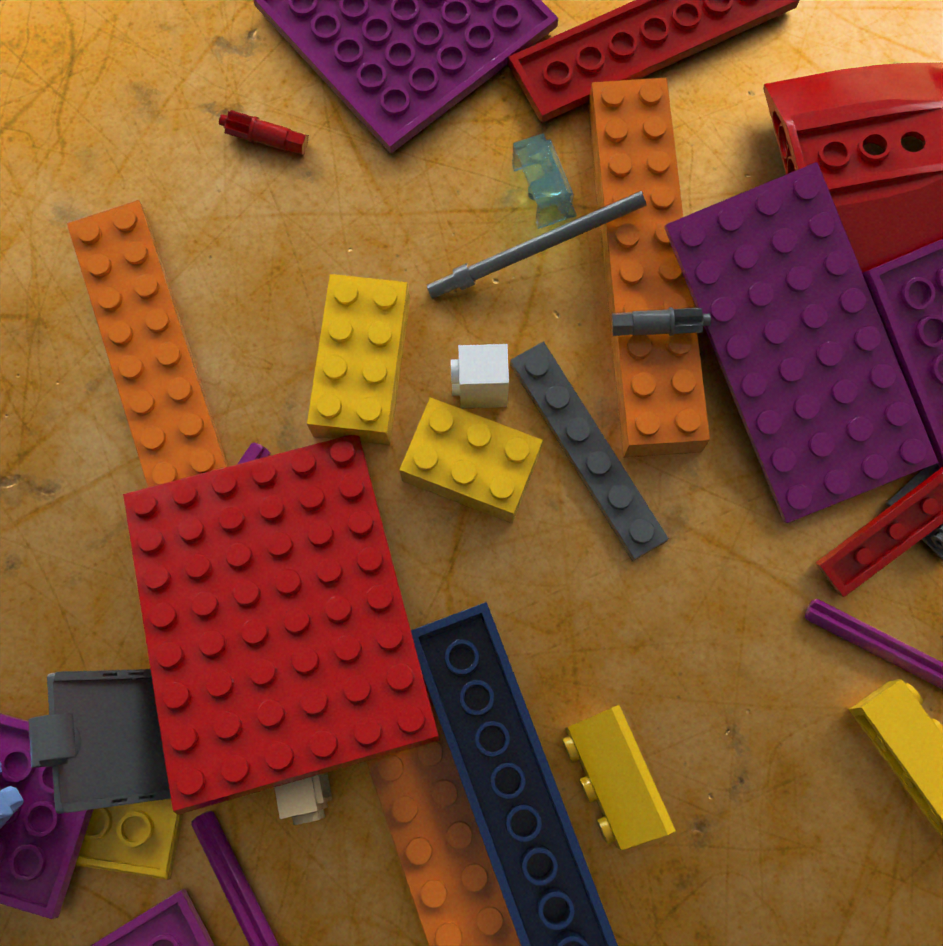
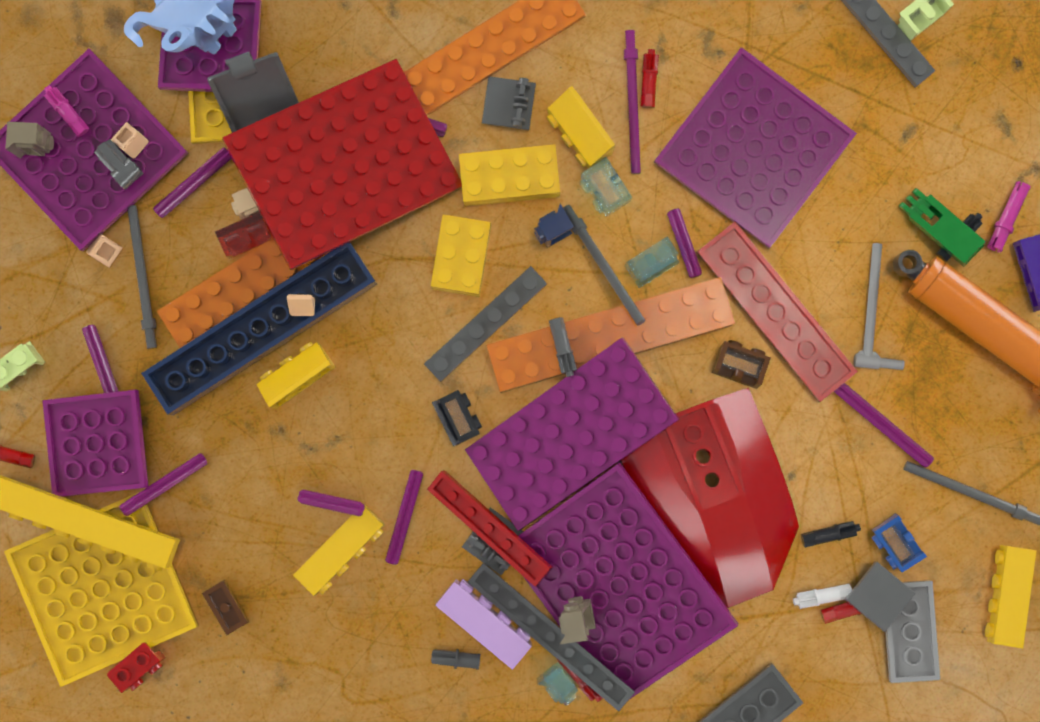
camera: 75 degrees right, 10 degrees up
white brick [451,344,509,408] -> none
none -> clear red window [215,212,273,259]
none -> light nougat slope [287,294,315,316]
none -> magenta axle [297,490,365,516]
none -> black window [432,390,482,447]
none -> dark grey hinge [482,76,536,130]
none -> dark blue window [534,203,574,248]
none -> yellow slope [547,86,615,170]
none -> clear light blue window [580,157,632,217]
none -> magenta bar [624,30,641,174]
none -> magenta axle [667,208,702,278]
none -> reddish brown window [711,340,771,389]

